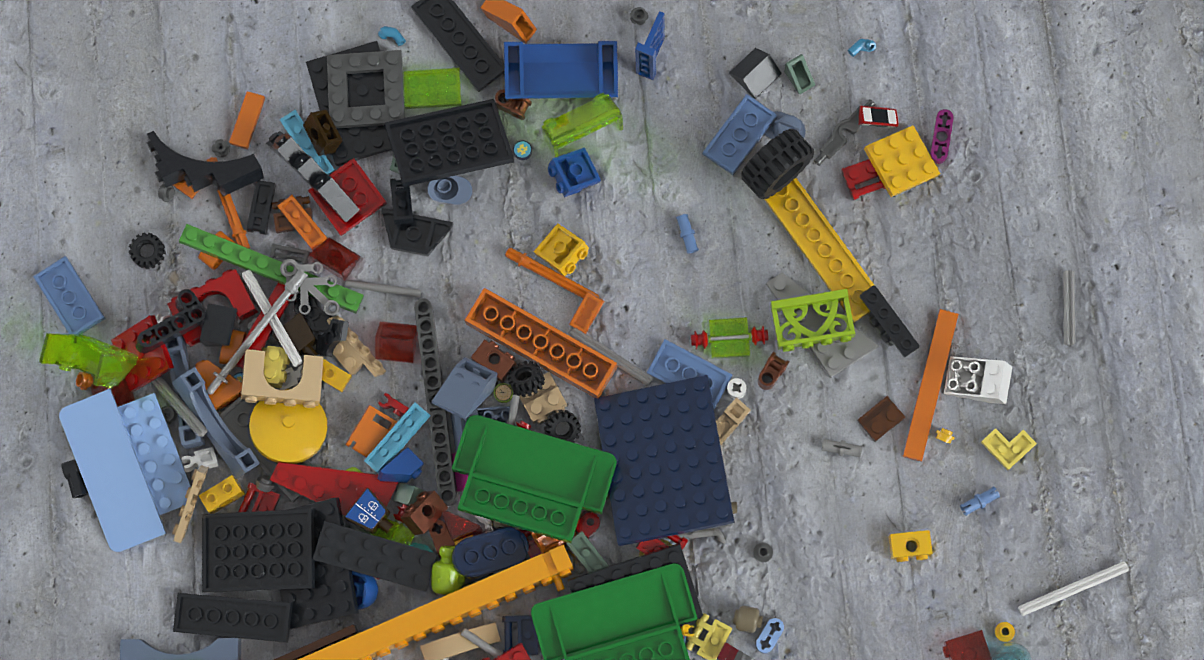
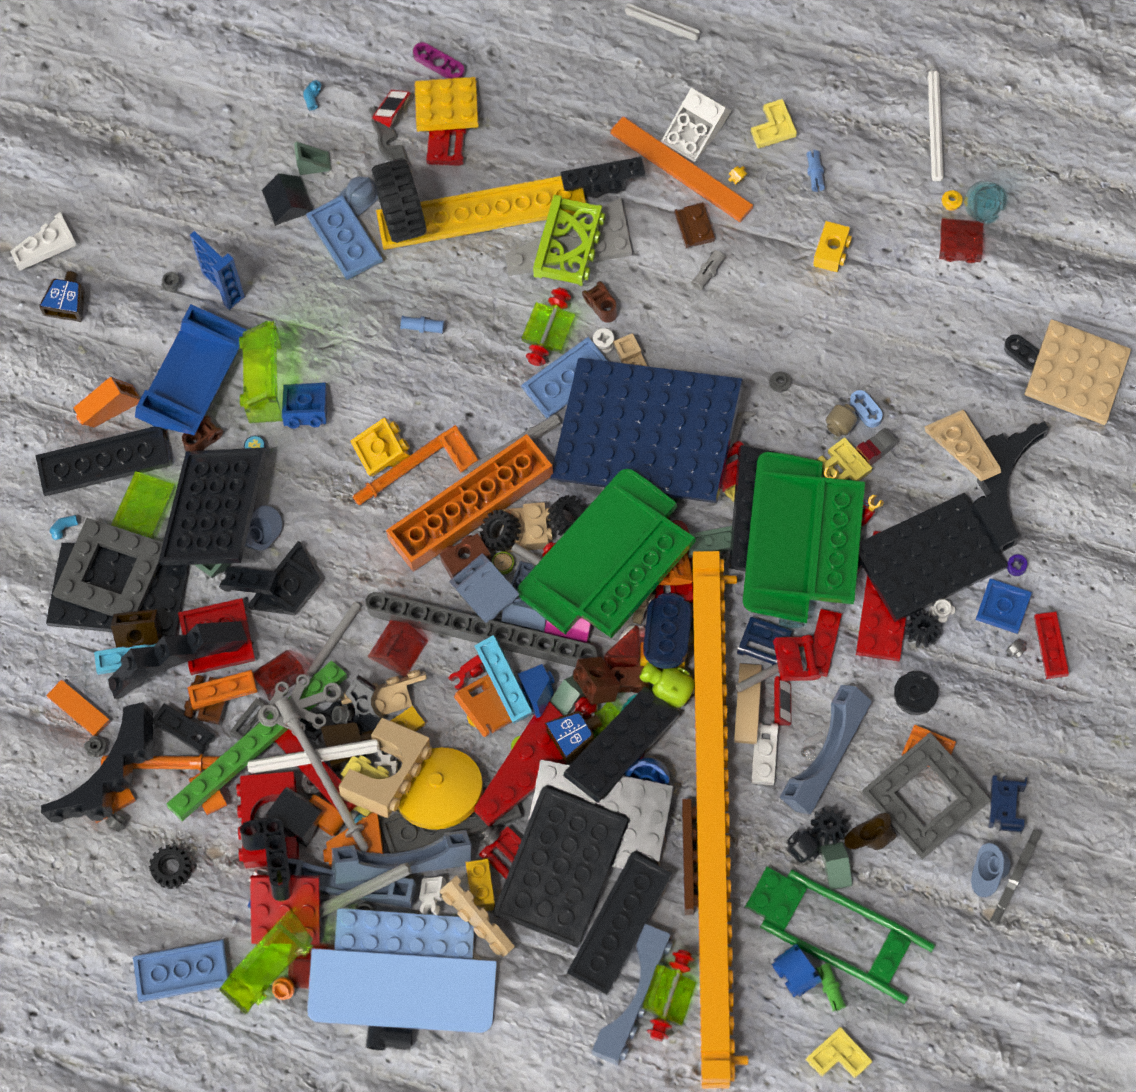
camera: 70 degrees left, 10 degrees down
none -> dark grey plate [332,704,352,724]

